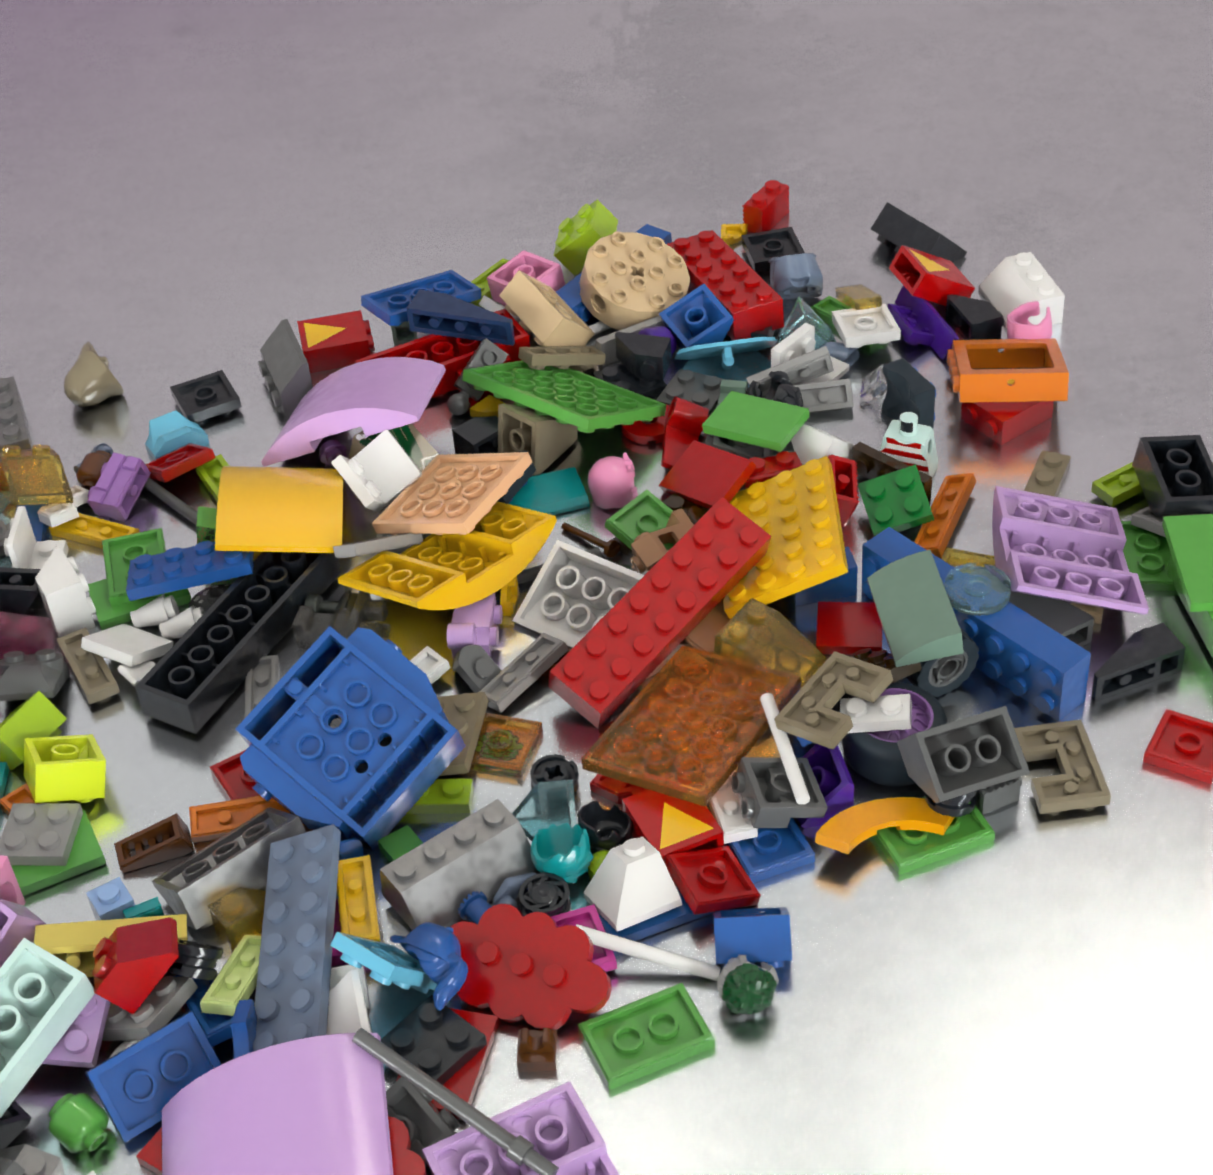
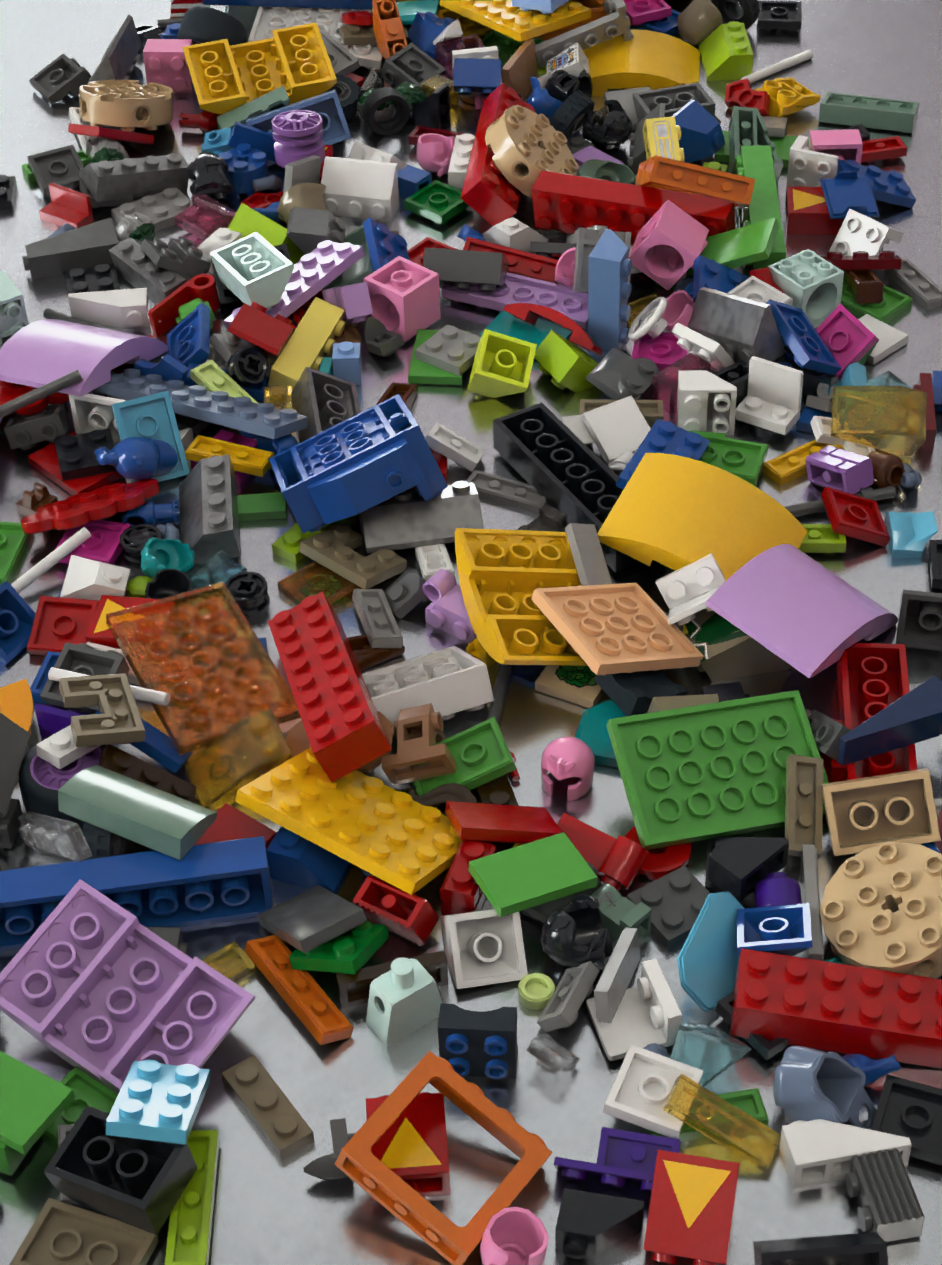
camera: 120 degrees right, 0 degrees up
reddish brown piece [561,522,620,558] -> none
clear light blue tile [944,563,1011,616] -> none
none -> clear plate [18,811,92,862]
none -> medium azure plate [106,1060,210,1145]
none -> red door [148,274,220,339]
none -> dark grey tile [257,885,367,953]
none -> dark grey plate [304,1118,355,1180]
none -> dark grey plate [364,317,404,357]
none -> white plate [426,422,485,472]
none -> yellowish green tile [518,973,555,1010]
none -> white slope [779,1119,912,1188]
none -> blue animal [841,1054,901,1087]
none -> dark grey brick [845,1148,925,1242]

